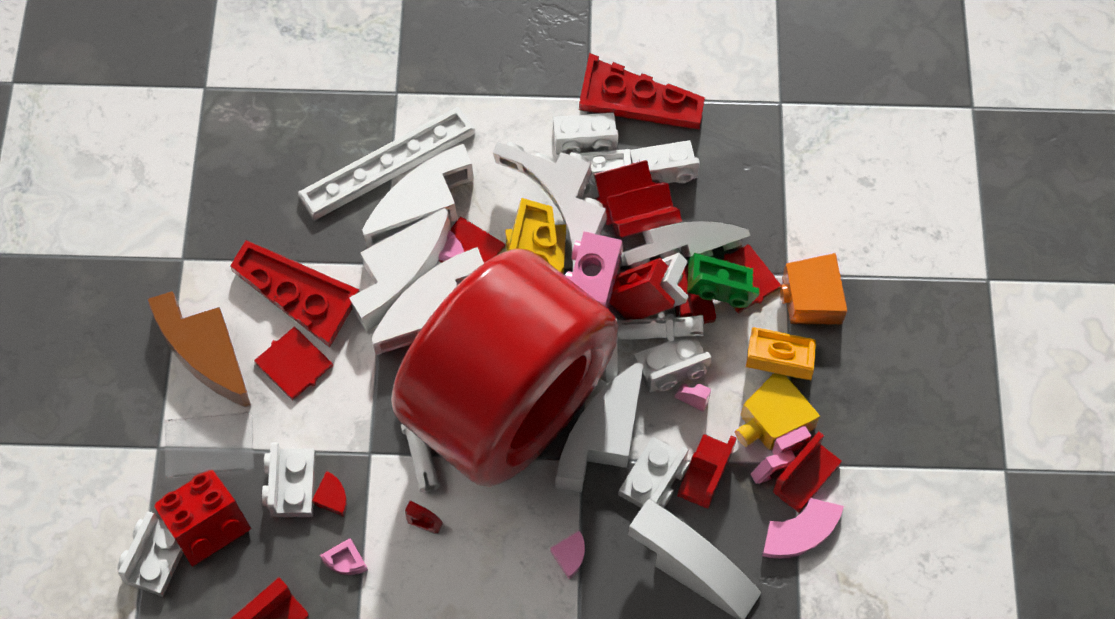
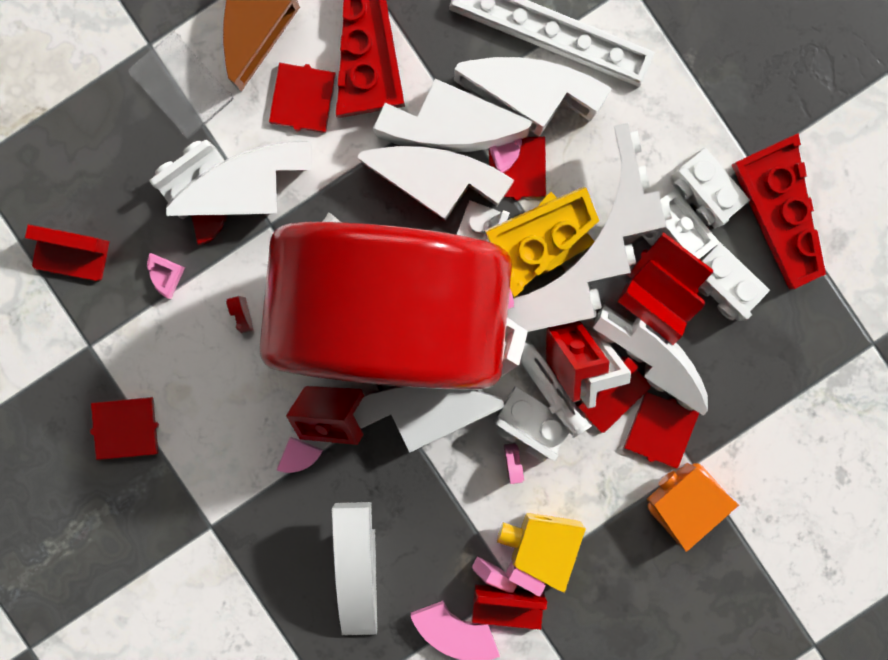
camera: 55 degrees right, 25 degrees up
white bracket [117,511,183,597] -> none
red bracket [154,470,252,567] -> none
bright pink brick [566,232,623,309] -> none
white bracket [618,436,690,508] -> none
red panel [677,434,737,509] -> none
green bracket [687,253,760,308] -> none
light orange tile [745,327,816,380] -> none
none -> white slope [166,141,312,216]
none -> red panel [286,386,364,445]

